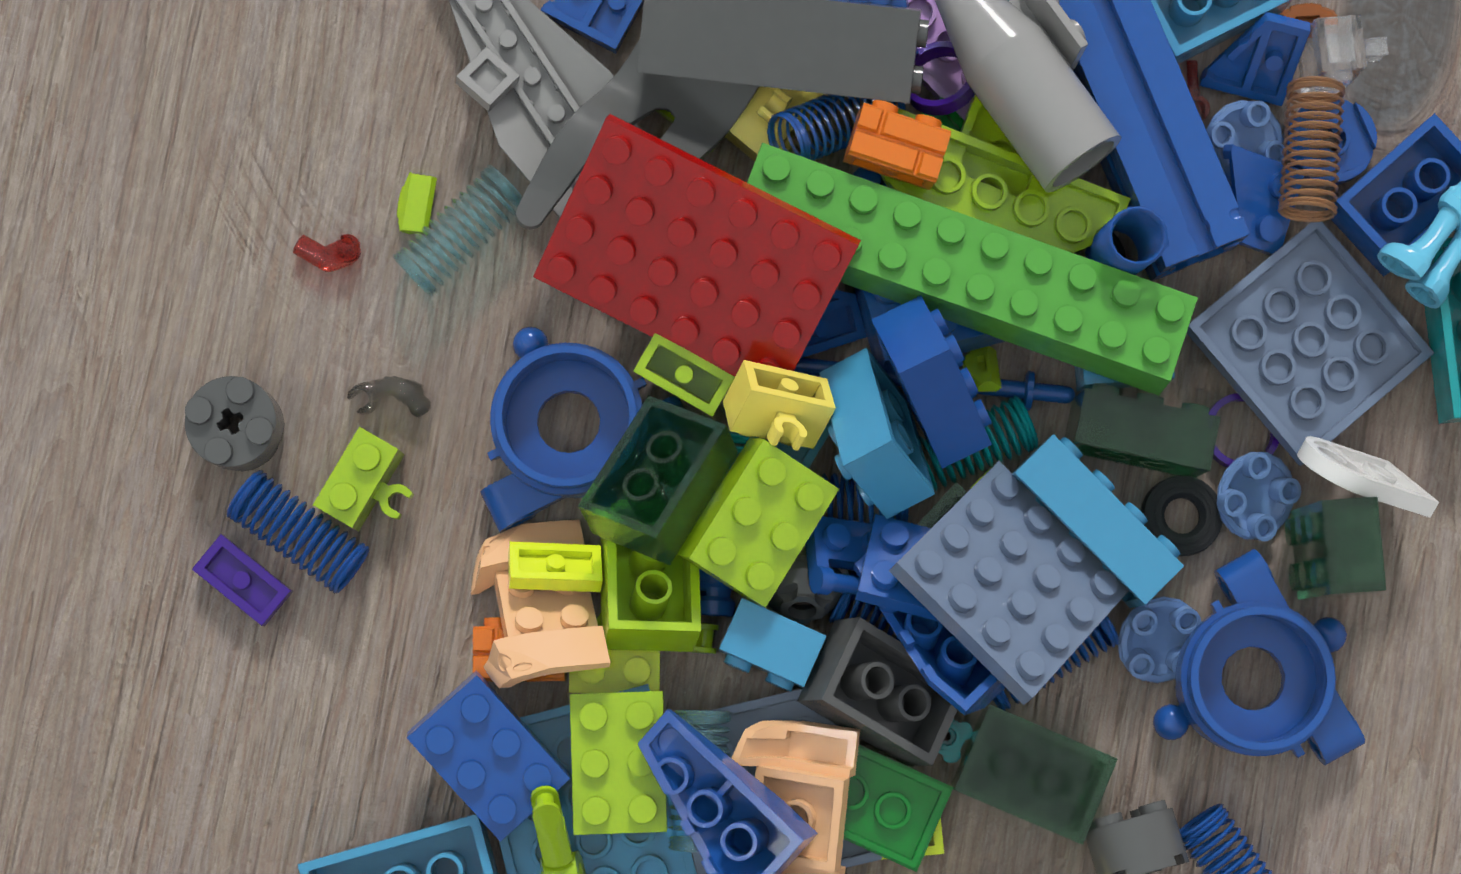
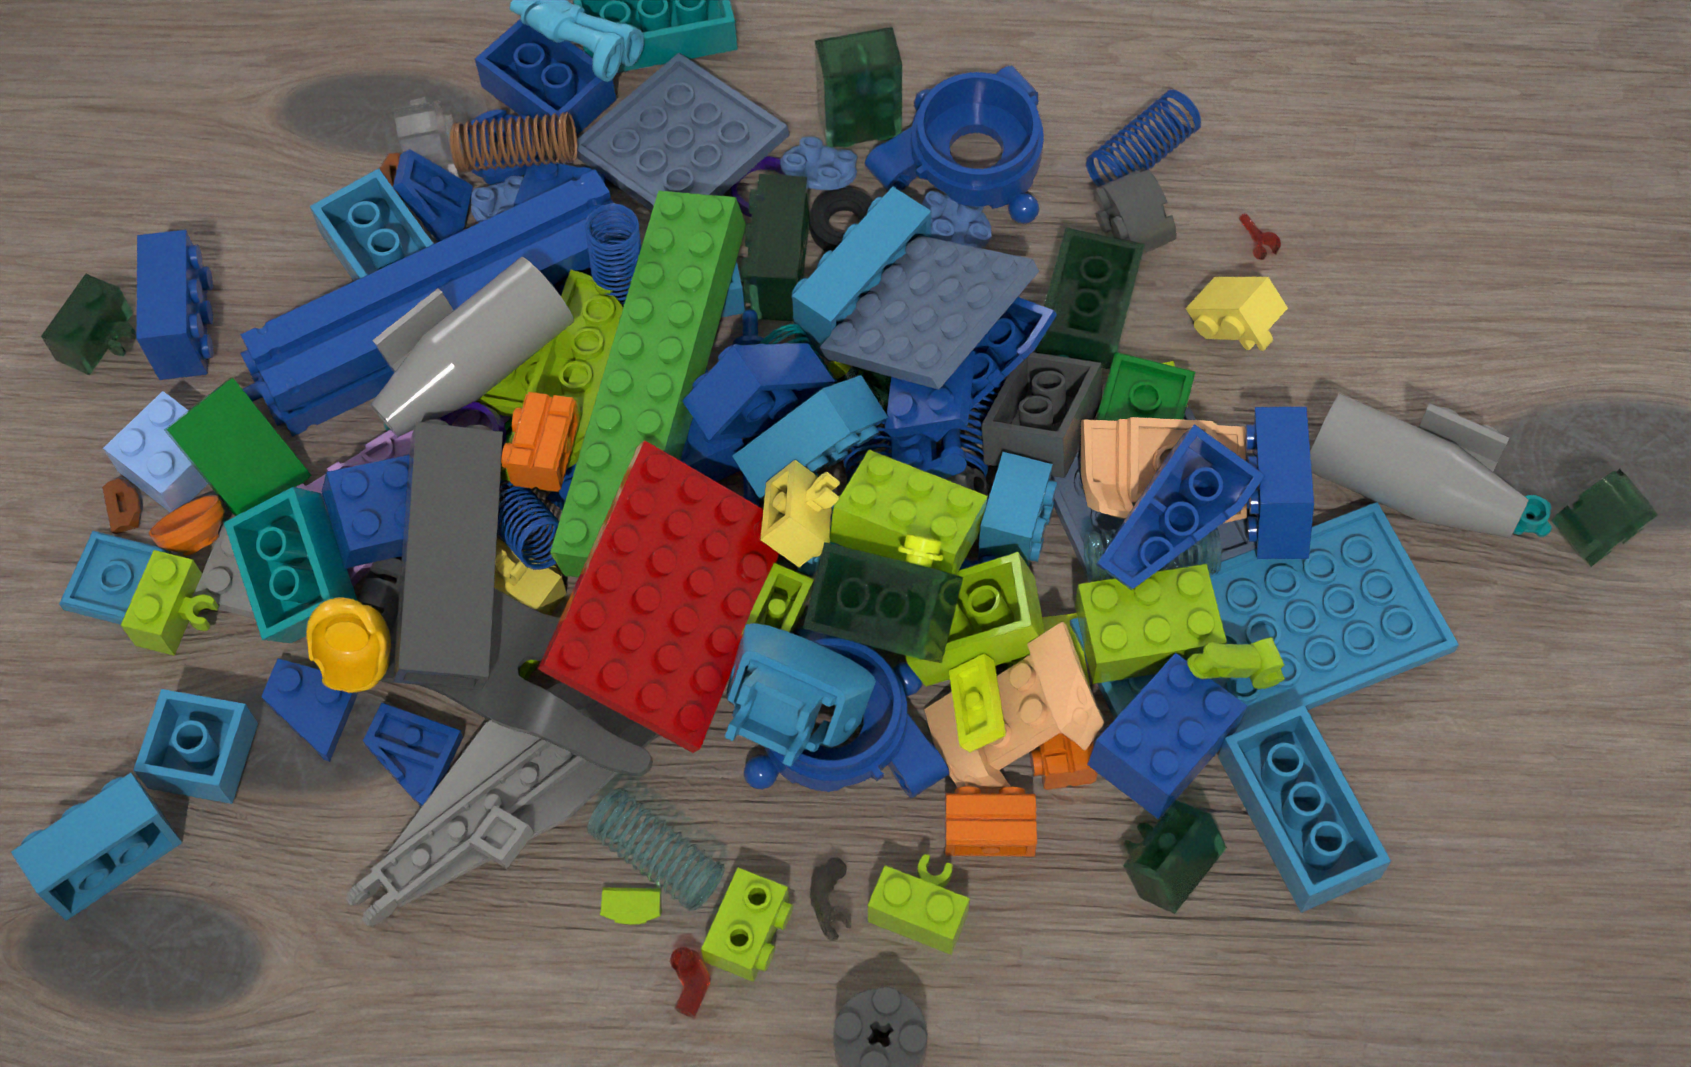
camera: 90 degrees left, 20 degrees down
dark purple plate [192,534,293,627] -> none
blue piece [226,470,369,594] -> none
white tile [1297,436,1439,518] -> none
none -> lime brick [701,868,793,982]
none -> dark azure piece [725,623,876,767]
none -> neon yellow plate [898,534,943,567]
none -> orange brick [945,786,1037,857]
none -> clear green brick [1123,800,1227,914]

